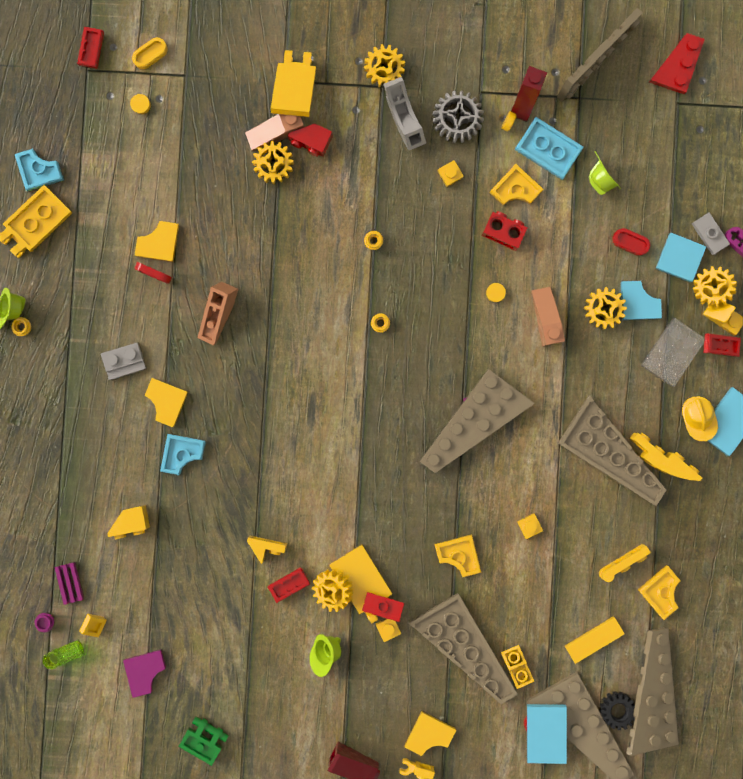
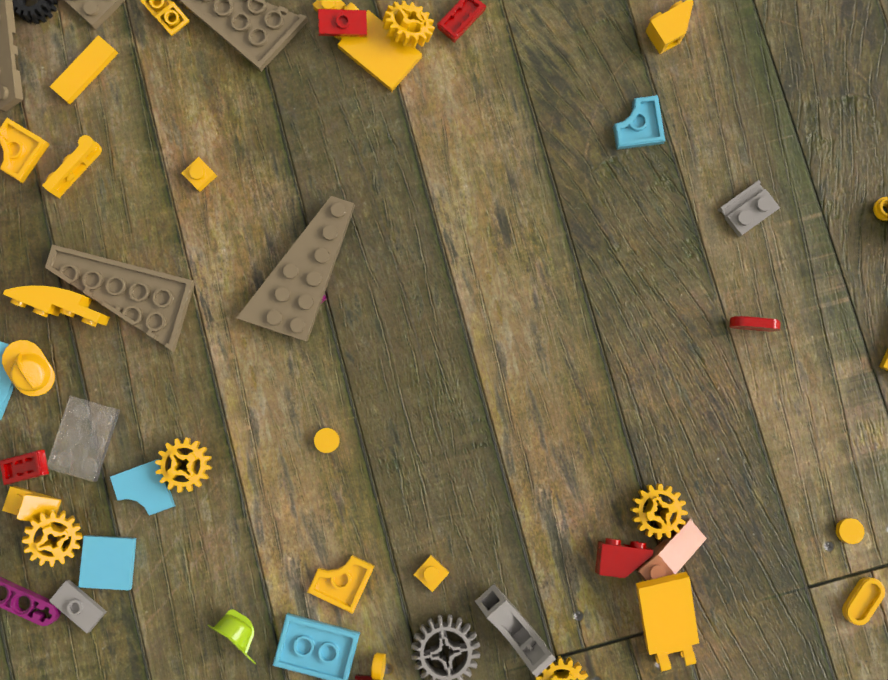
camera: 160 degrees right, 5 degrees down
yellow tile [135,221,179,262] -> none
yellow tile [145,378,188,427] -> none
nougat slope [197,282,238,345] -> none
yellow slope [247,535,287,564] -> none
yellow plate [364,231,383,250] -> none
yellow plate [371,313,390,333] -> none
yellow tile [435,535,481,577] -> none
red brick [481,211,528,251] -> none
nougat slope [531,287,565,347] -> none
red tile [612,228,650,256] -> none

